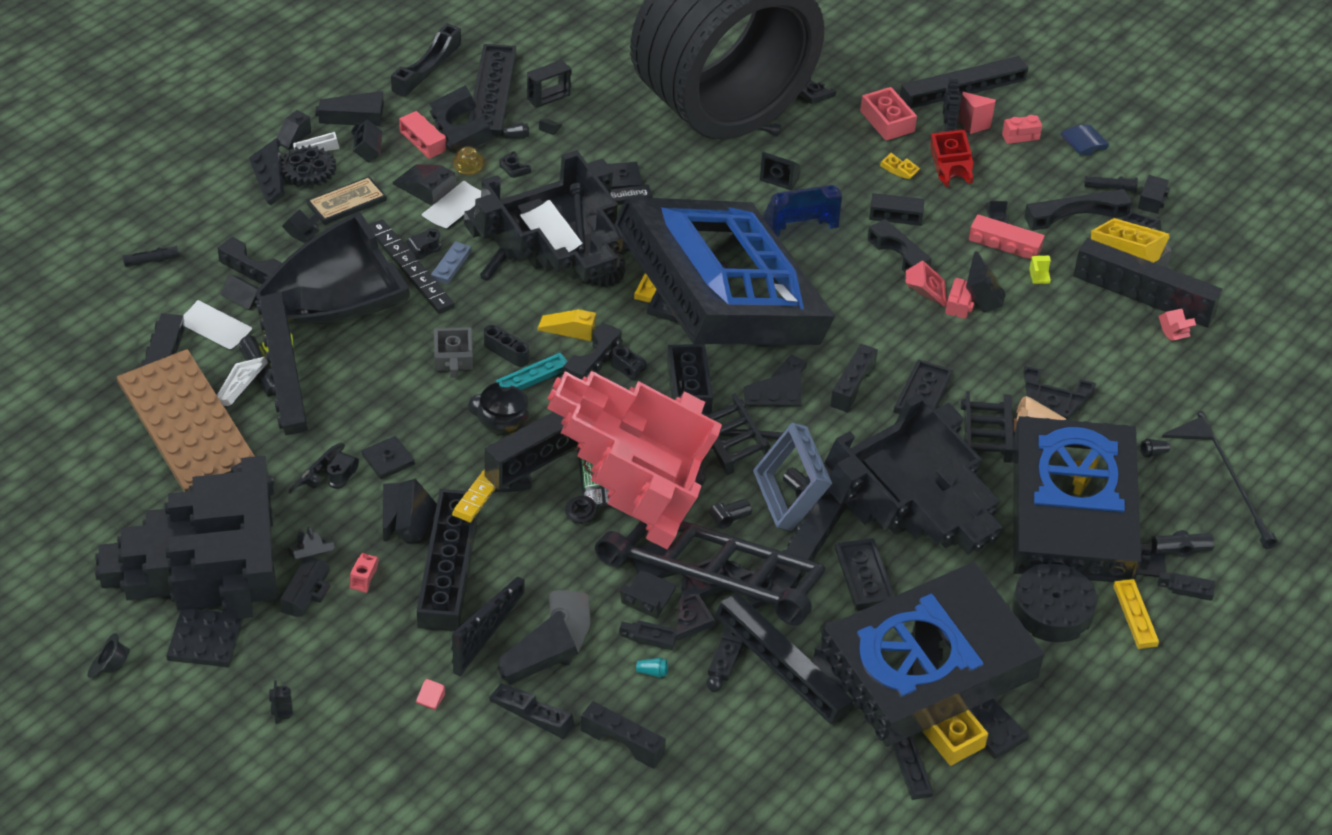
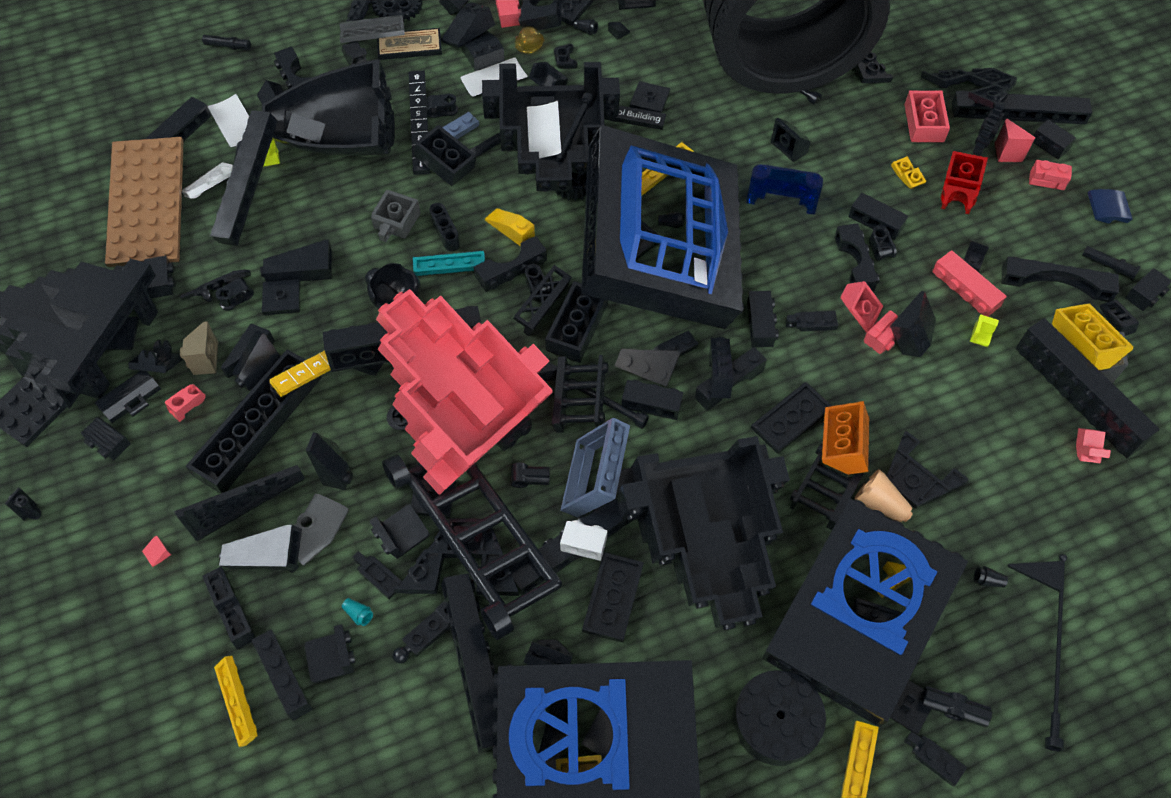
camera: 30 degrees right, 15 degrees up
none -> black brick [81,417,131,461]
none -> dark tan slope [180,321,218,375]
none -> yellow plate [214,656,258,747]
none -> black slope [260,240,332,282]
none -> black bracket [305,624,356,683]
none -> black wedge [306,432,353,490]
none -> dark grey fence [339,15,405,43]
none -> black brick [414,125,477,186]
none -> black slope [441,2,496,48]
none -> black fence [513,265,572,336]
none -> black panel [528,62,569,86]
none -> white brick [560,520,607,561]
none -> black brick [622,380,683,420]
none -> black arch [709,337,733,399]
none -> black brick [747,291,779,348]
none -> black hinge [785,311,838,332]
none -> orange slope [822,401,869,475]
none -> black piece [869,226,897,261]
none -> black wing [921,68,1017,109]
none -> black brick [1033,119,1076,160]

